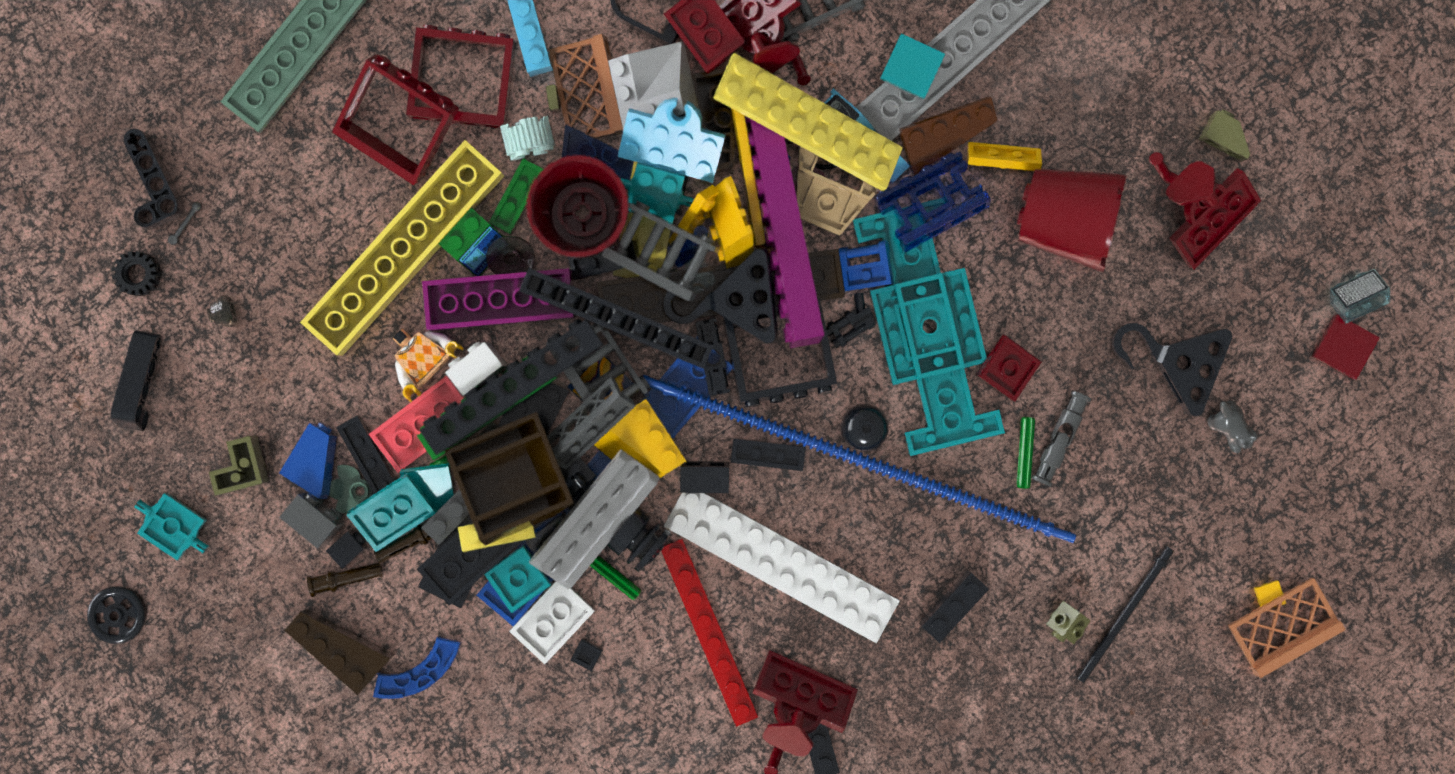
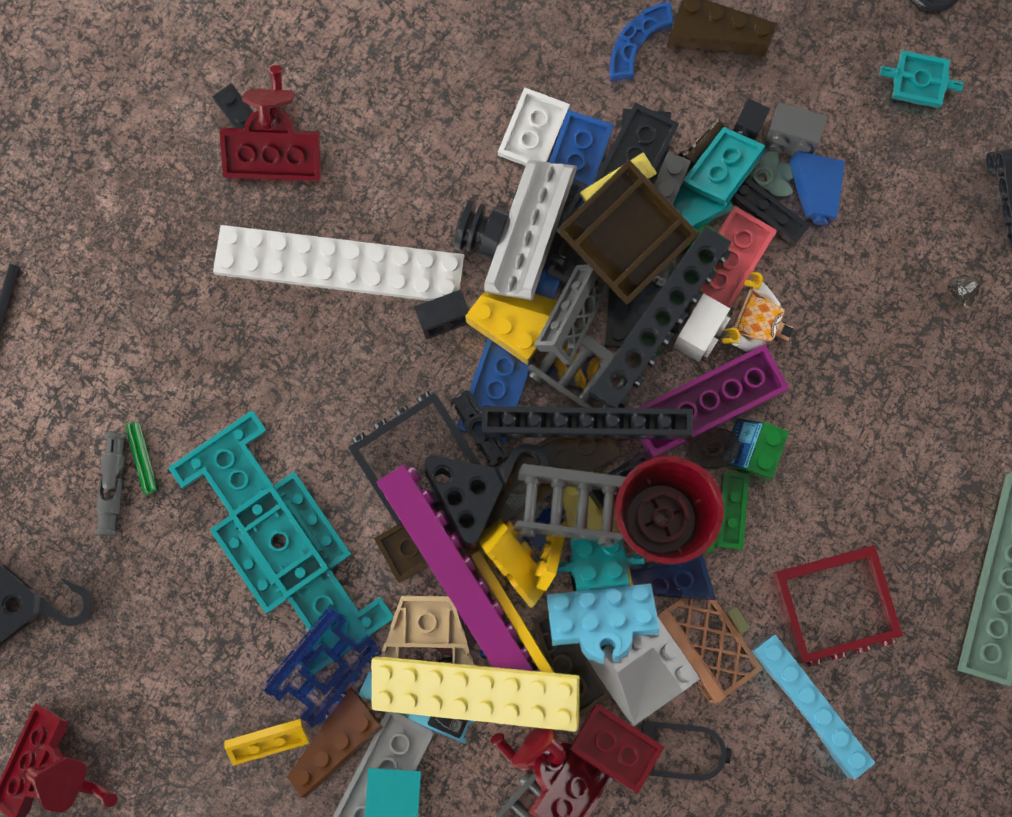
camera: 155 degrees right, 10 degrees down
olive brick [209,435,269,496] -> none
light yellow brick [300,140,505,356] -> none
dark brown pin [307,562,383,597] -> none
dark red window [332,54,459,185] -> none
teal tile [484,545,552,613] -> none
light aqua brick [500,116,555,161] -> none
black tile [571,638,603,672] -> none
green axle [590,555,641,600] -> none
blue hose [643,375,1076,543] -> none
red plate [661,538,758,727] -> none
black plate [731,438,806,471] -> none
black piece [826,293,876,349] -> none
blue plate [839,240,894,291] -> none
black cylinder [840,404,889,452] -> none
black brick [919,570,989,643] -> none
dark red tile [976,335,1042,402] -> none
dark red cone [1017,168,1127,272] -> none
olive brick [1046,601,1091,644] -> none

